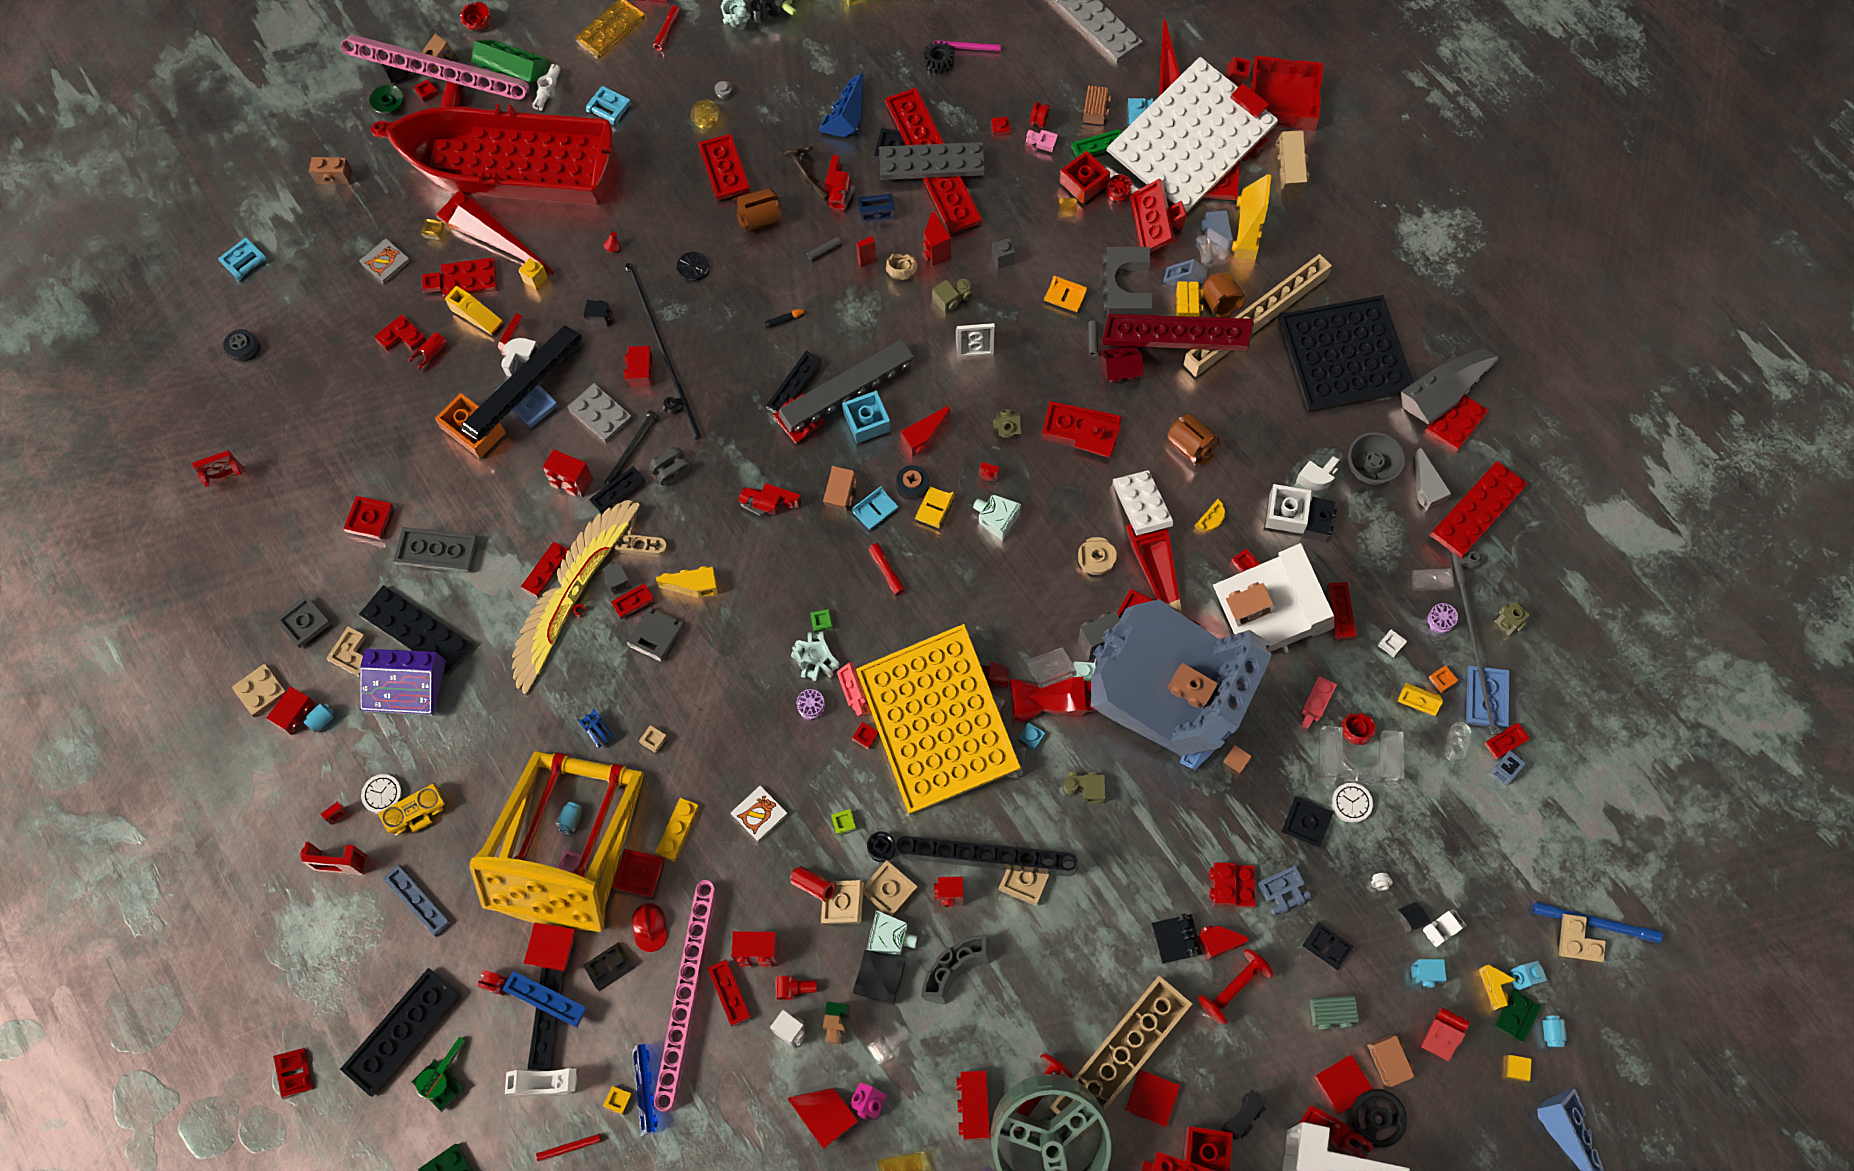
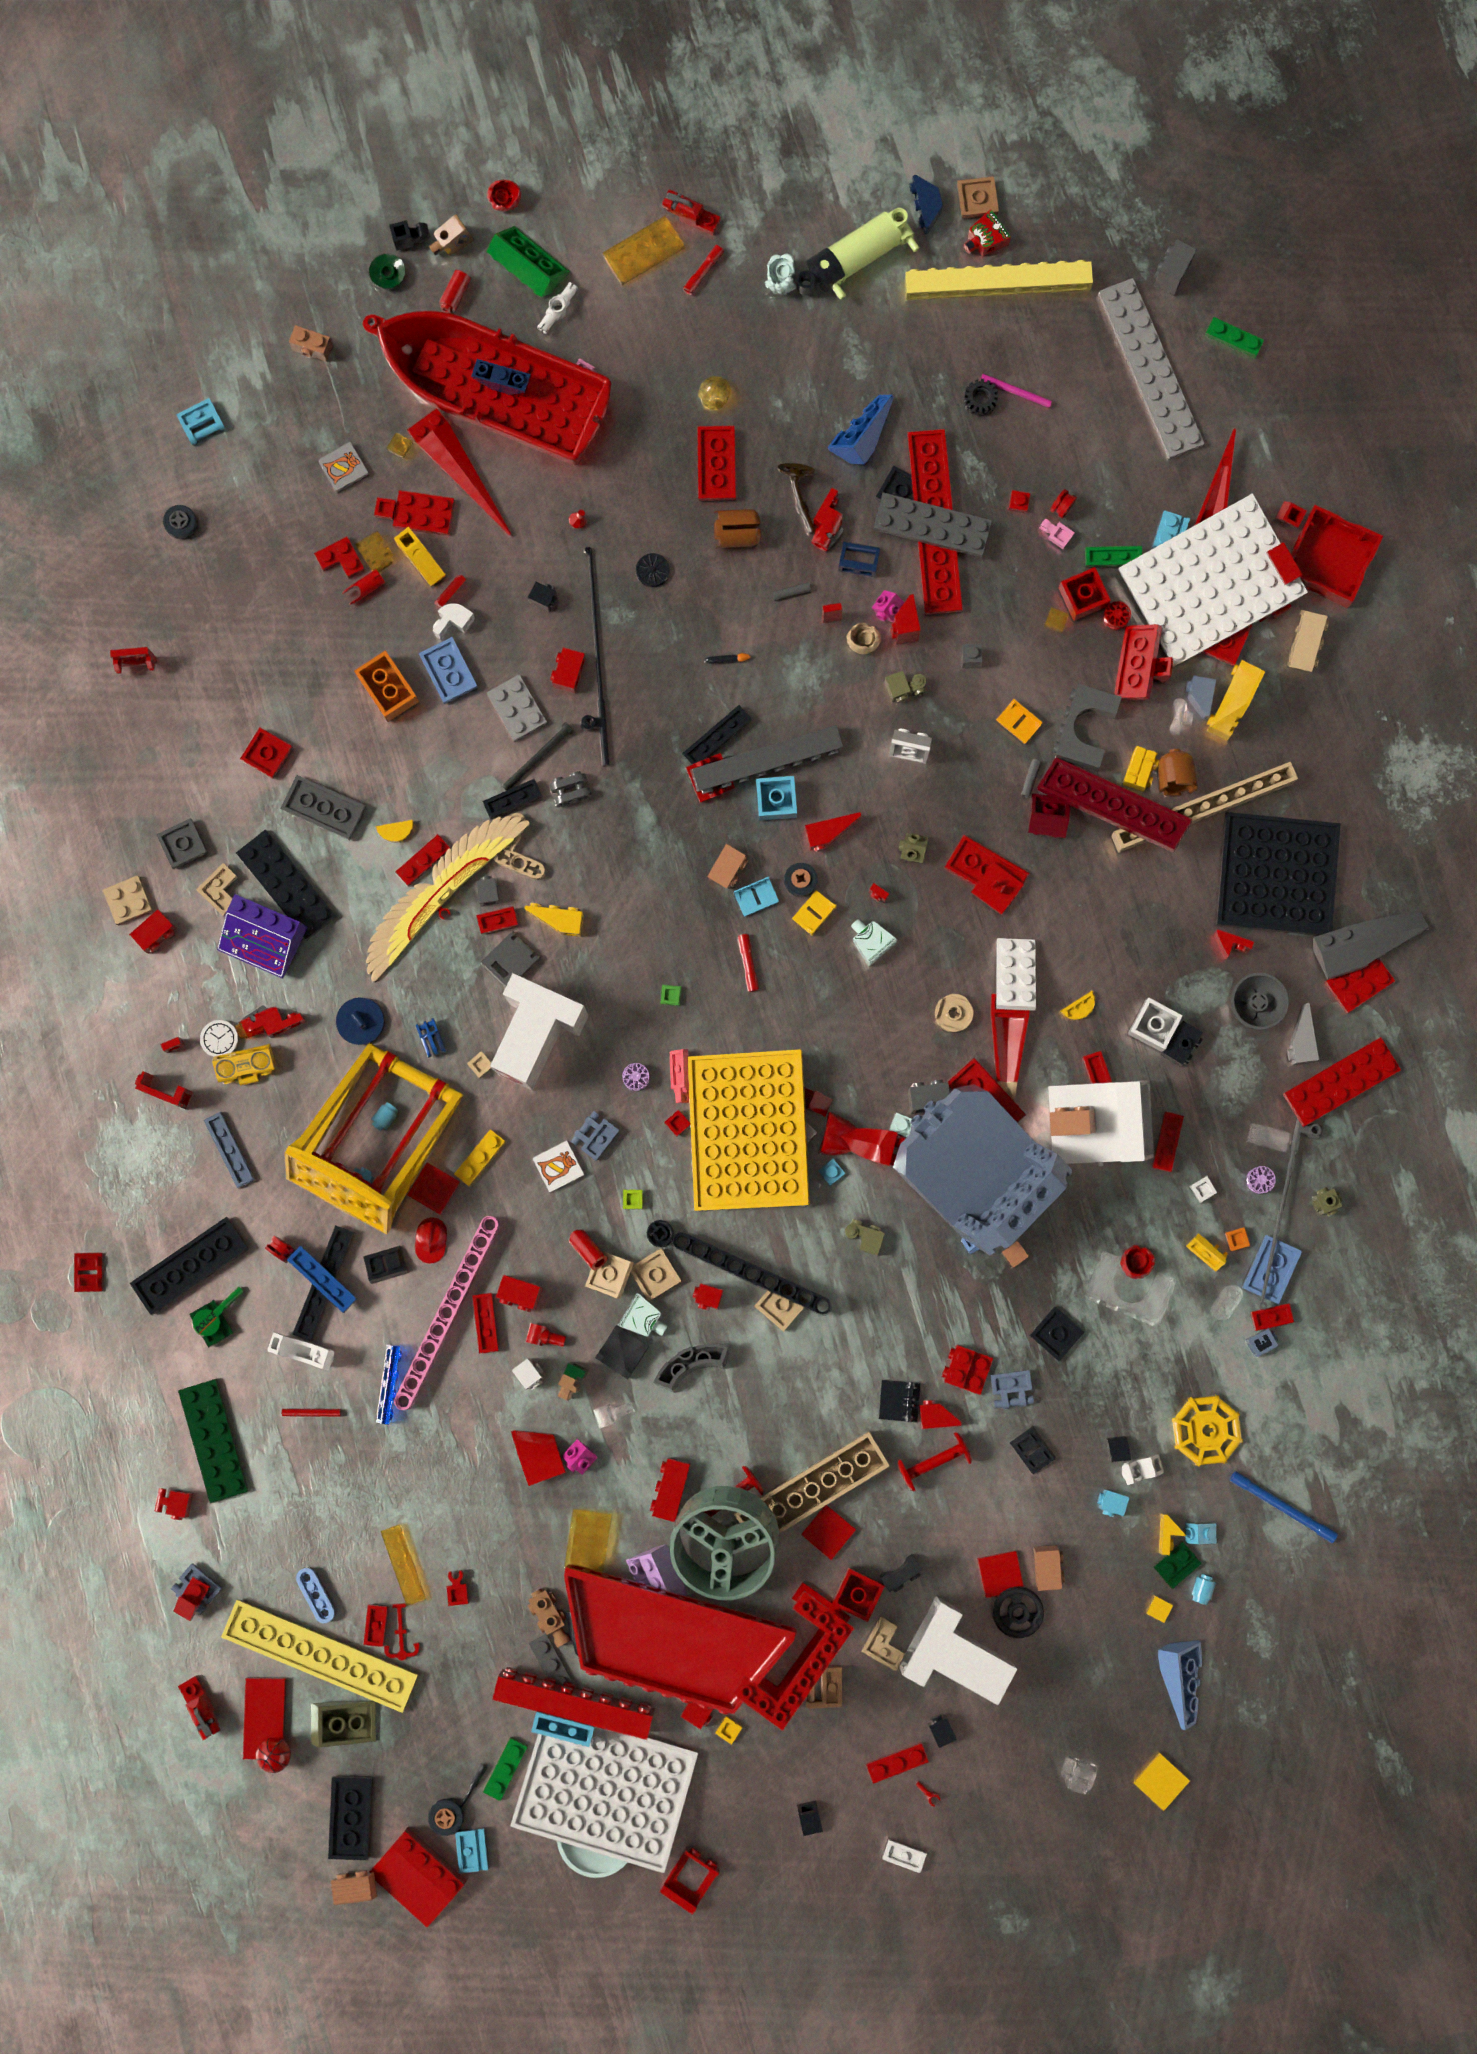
camera: 20 degrees right, 15 degrees up
medium azure brick [304,704,334,732] -> none
bright pink beam [341,35,529,100] -> none
red tile [413,79,438,102] -> none
black beam [462,325,582,441] -> none
yellow brick [519,258,548,290] -> none
red tile [524,922,576,972] -> none
red brick [542,449,593,498] -> none
bright pink tile [557,850,582,873] -> none
medium azure plate [586,86,631,125] -> none
yellow tile [603,1086,633,1115] -> none
light grey plate [715,81,732,98] -> none
red plate [738,483,801,516] -> none
light aqua piece [791,631,841,681] -> none
clear tile [1026,647,1077,688] -> none
nougat brick [1083,85,1111,125] -> none
sand blue slope [1163,259,1207,287] -> none
nougat brick [1167,663,1218,709] -> none
dark orange cylinder [1168,414,1222,466] -> none
white brick [1296,456,1339,492] -> none
red plate [1300,1105,1373,1159] -> none
coral hinge [1301,676,1337,729] -> none
sand green brick [1309,996,1359,1030] -> none
white tile [1331,783,1373,823] -> none
white plate [1371,873,1392,891] -> none
red piece [1421,1007,1470,1061] -> none
tan plate [1559,913,1606,962] -> none
none -> red plate [235,1005,306,1039]
none -> dark blue shield [336,997,384,1045]
none -> clear yellow cylinder [355,531,394,572]
none -> yellow tile [375,820,414,843]
none -> dark blue slope [471,359,531,395]
none -> white piece [490,973,589,1091]
none -> sand blue plate [570,1111,620,1161]
none -> dark pink brick [872,590,904,623]
none -> yellow plate [1171,1394,1243,1467]
none -> red slope [1213,929,1254,959]

